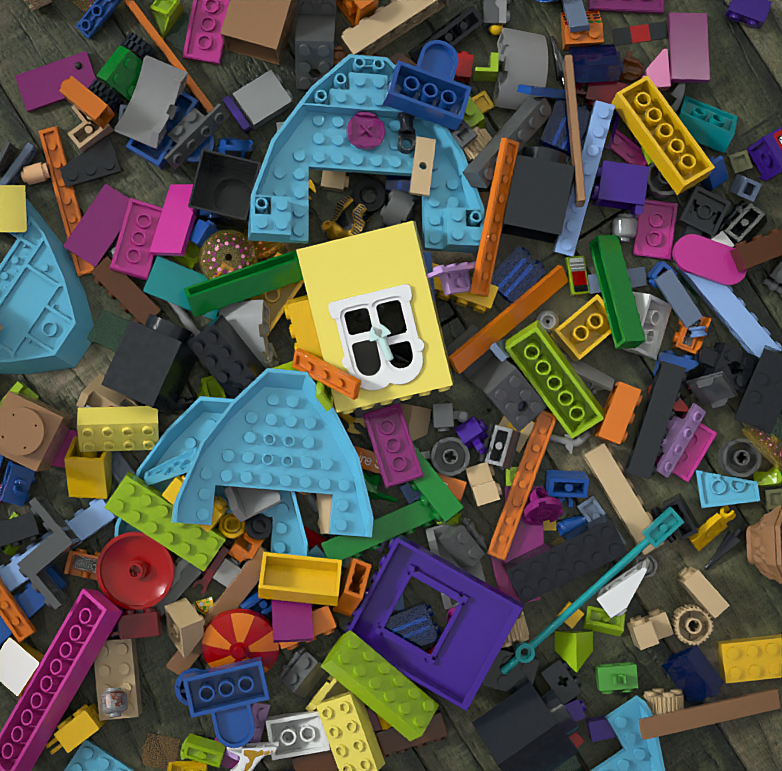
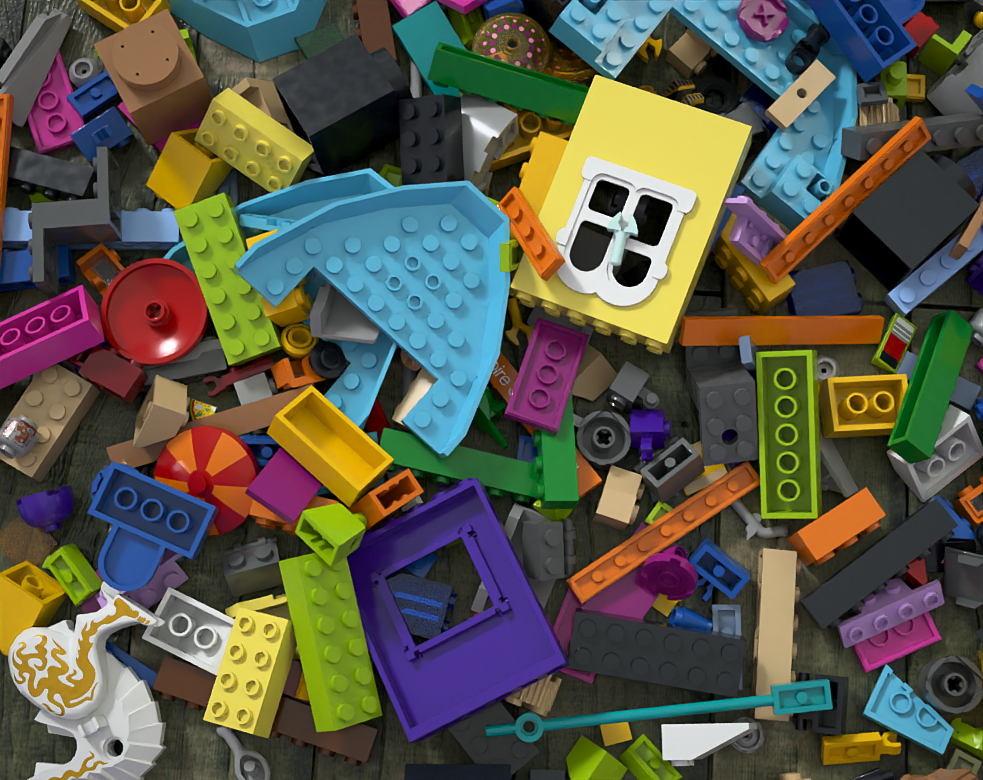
camera: 35 degrees right, 10 degrees down
none -> dark purple cylinder [16,485,75,533]
none -> lime torso [295,503,367,567]

